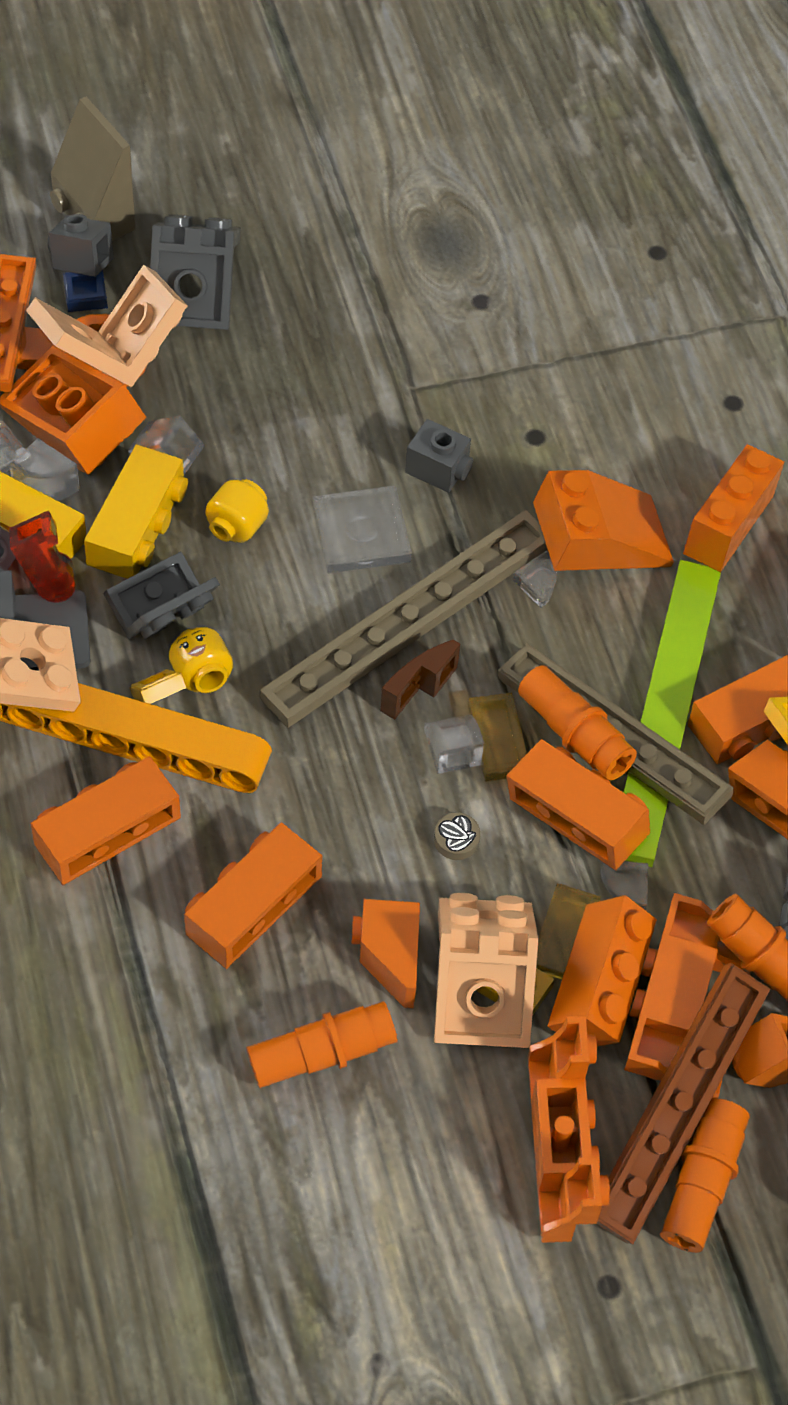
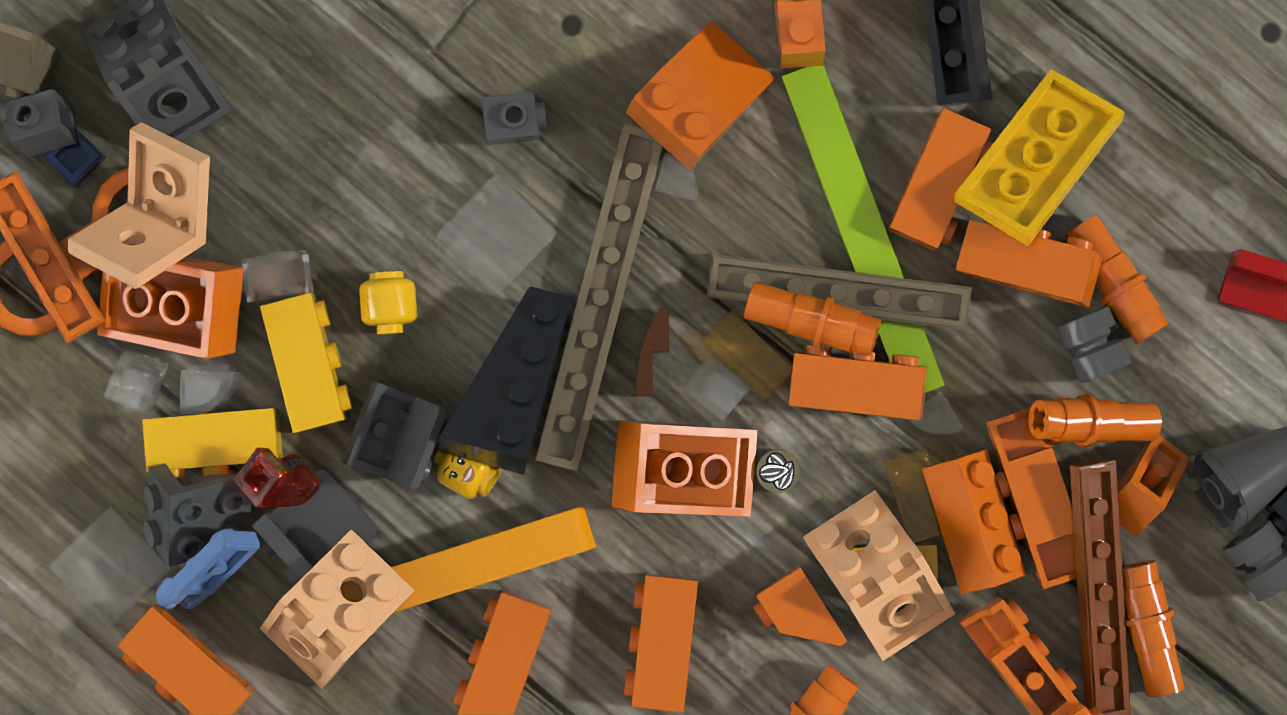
camera: 30 degrees left, 30 degrees up
yellow tile [129,669,186,704] -> none
none -> black wedge [439,286,572,475]
none -> orange slope [611,420,758,517]

